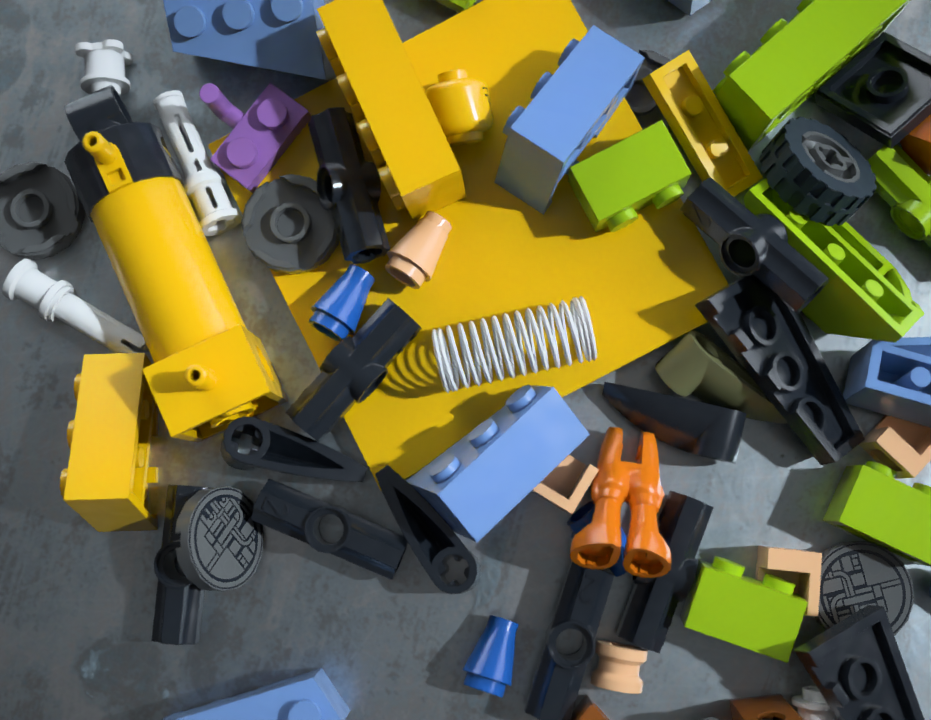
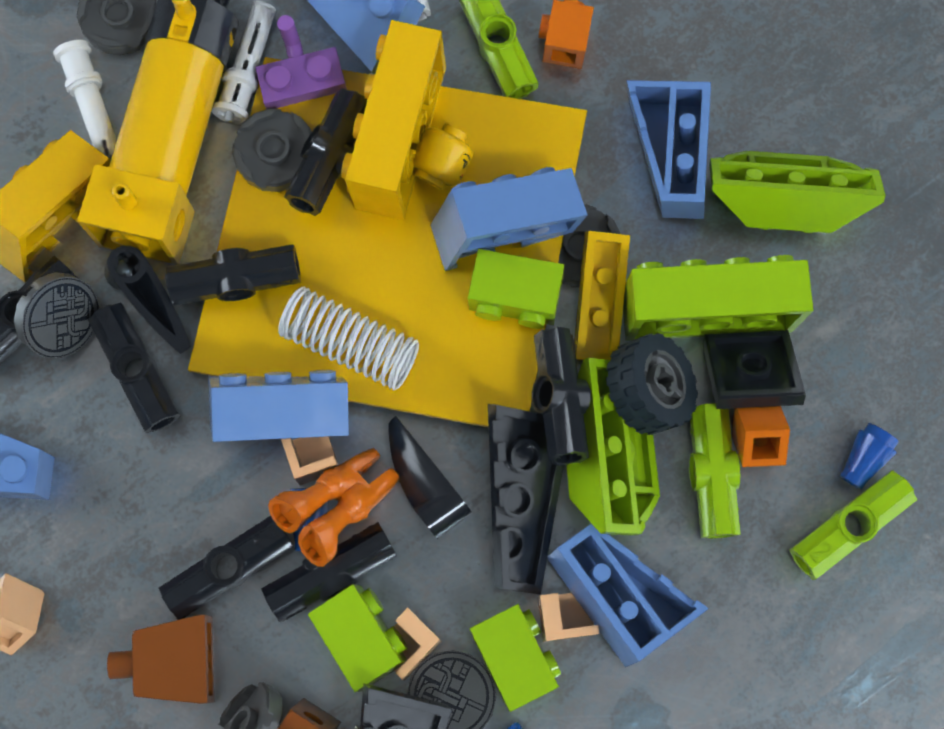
camera: 30 degrees right, 5 degrees down
blue cone [309,264,375,342] -> none
black piece [375,465,481,594] -> none
light nougat cone [385,211,452,289] -> none
blue cone [462,615,519,698] -> none
light nougat wheel [590,640,648,694] -> none
olive piece [655,330,788,424] -> none

